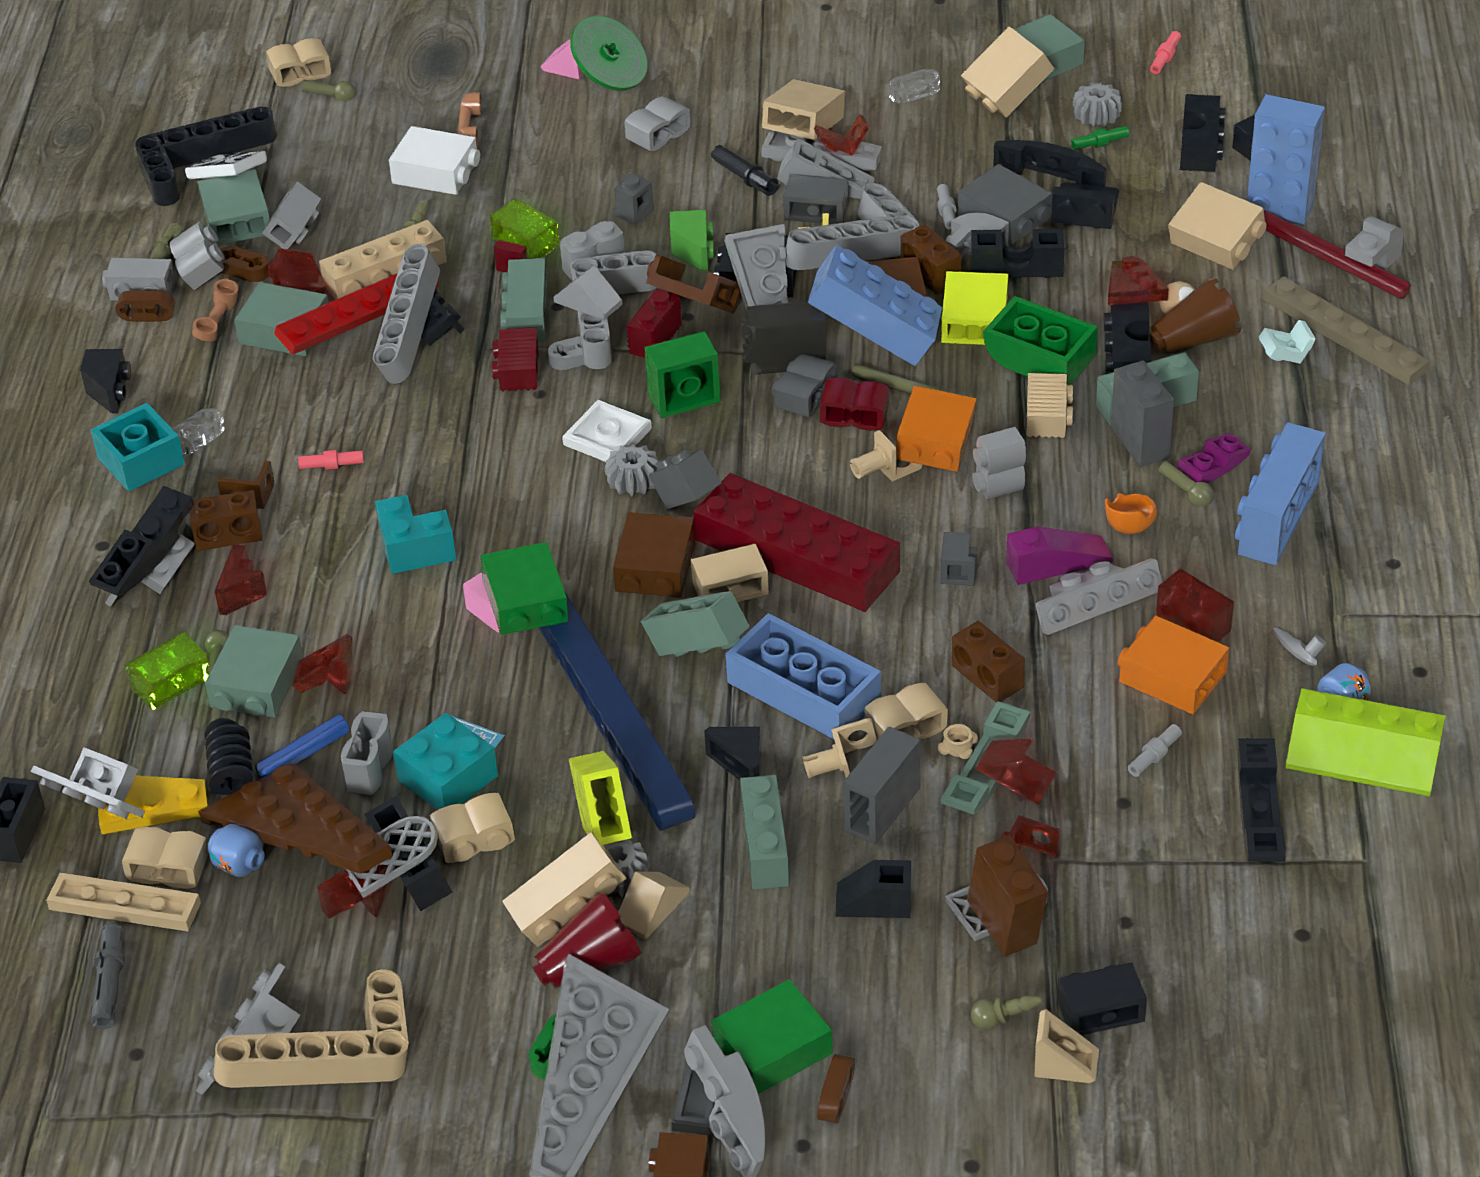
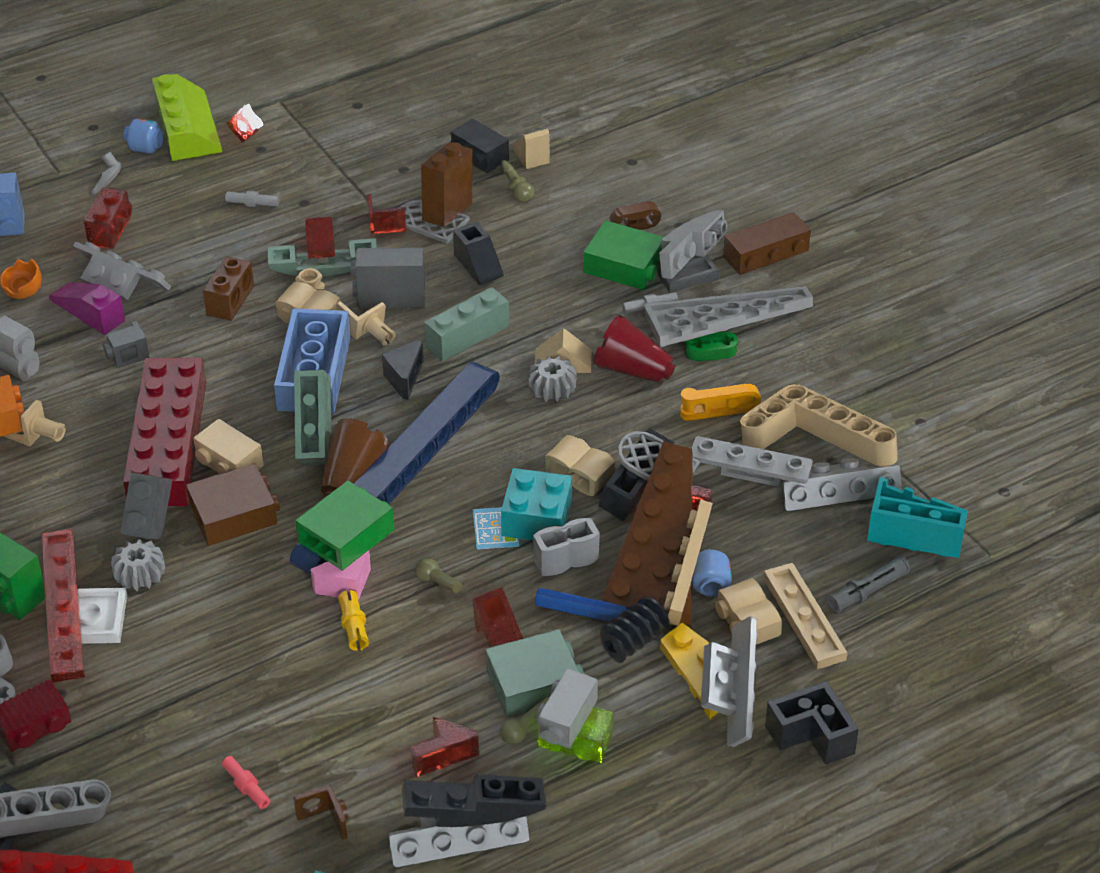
camera: 125 degrees left, 0 degrees up
reddish brown brick [189,490,263,551] -> none
teal brick [375,495,456,574] -> none
tan brick [502,832,627,947] -> none
neon yellow brick [569,751,632,845] -> none
orange brick [1117,615,1230,715] -> none
black slope [1238,738,1286,862] -> none
none -> clear red plate [42,528,85,683]
none -> clear red bracket [226,105,262,143]
none -> reddish brown cone [321,418,389,497]
none -> yellow pin [338,590,369,651]
none -> olive bar [415,558,462,593]
none -> light grey brick [536,668,598,749]
none -> light grey bar [622,292,678,314]
none -> tan plate [664,500,713,625]
none -> light orange plate [680,384,761,421]
none -> light grey bracket [691,436,813,487]
none -> teal wedge [867,477,968,558]

